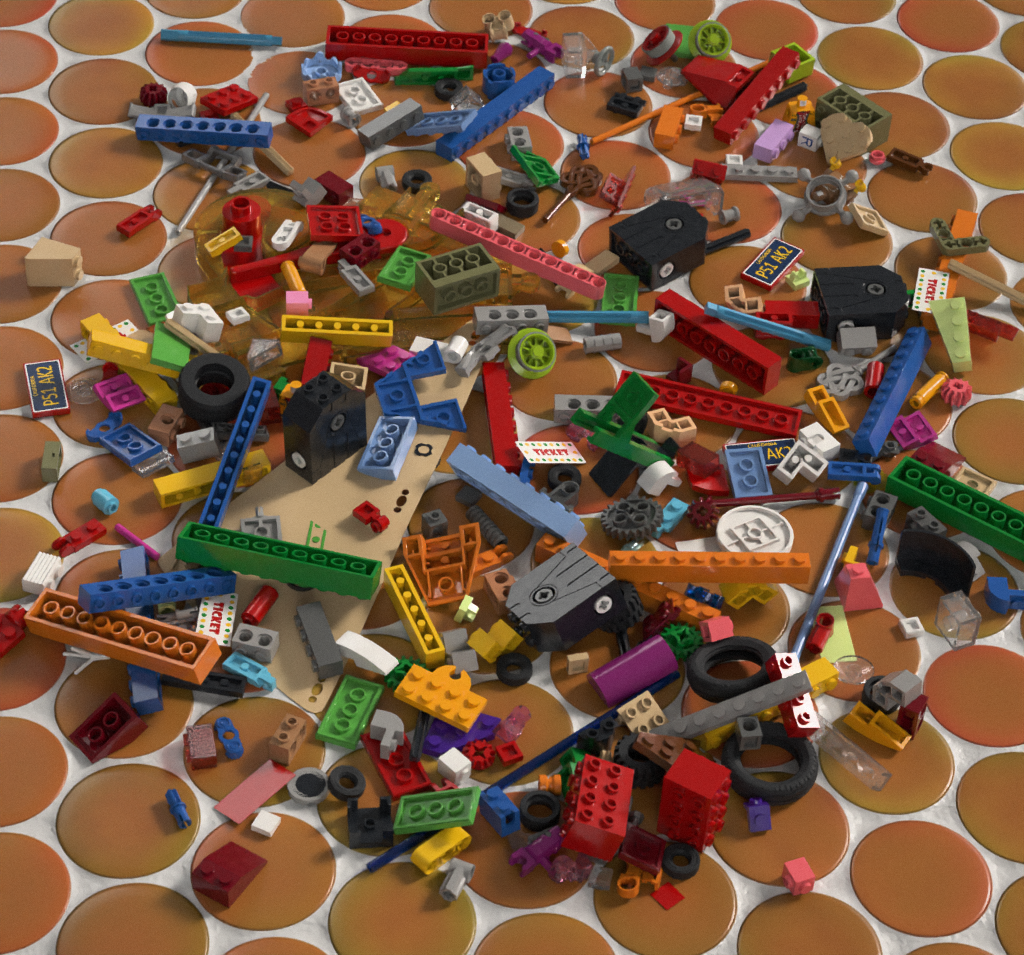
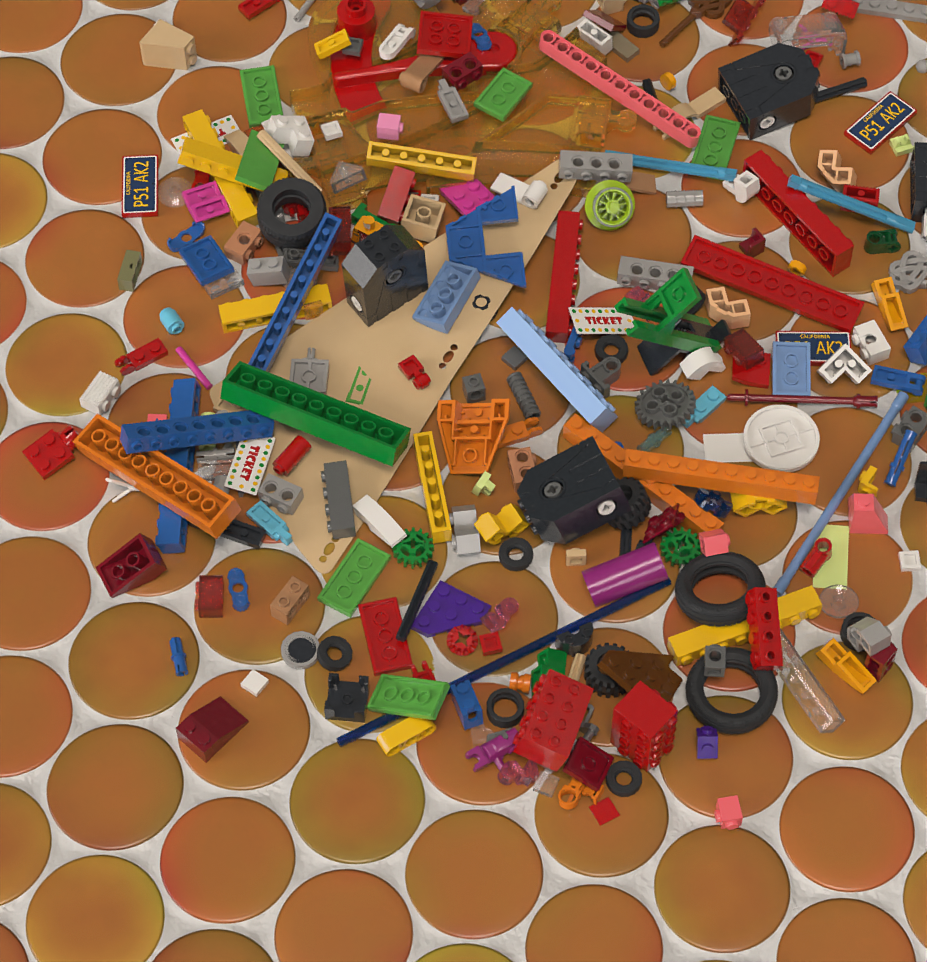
camera: 15 degrees right, 15 degrees up
sticker [214,759,296,824] -> none
light orange axle [280,261,306,291] -> none
light grey brick [370,709,404,760] -> none
light orange plate [394,664,487,733] -> none
olive brick [415,243,500,315] -> none
white brick [438,747,471,785] -> none
light grey piece [439,857,475,902] -> none
light grey plate [454,325,518,378] -> none
tan hinge [616,690,669,734] -> none
light grey plate [649,670,813,739] -> none
dark red gear [687,497,720,530] -> none
red brick [764,300,820,329] -> none
black plate [838,448,872,464] -> none

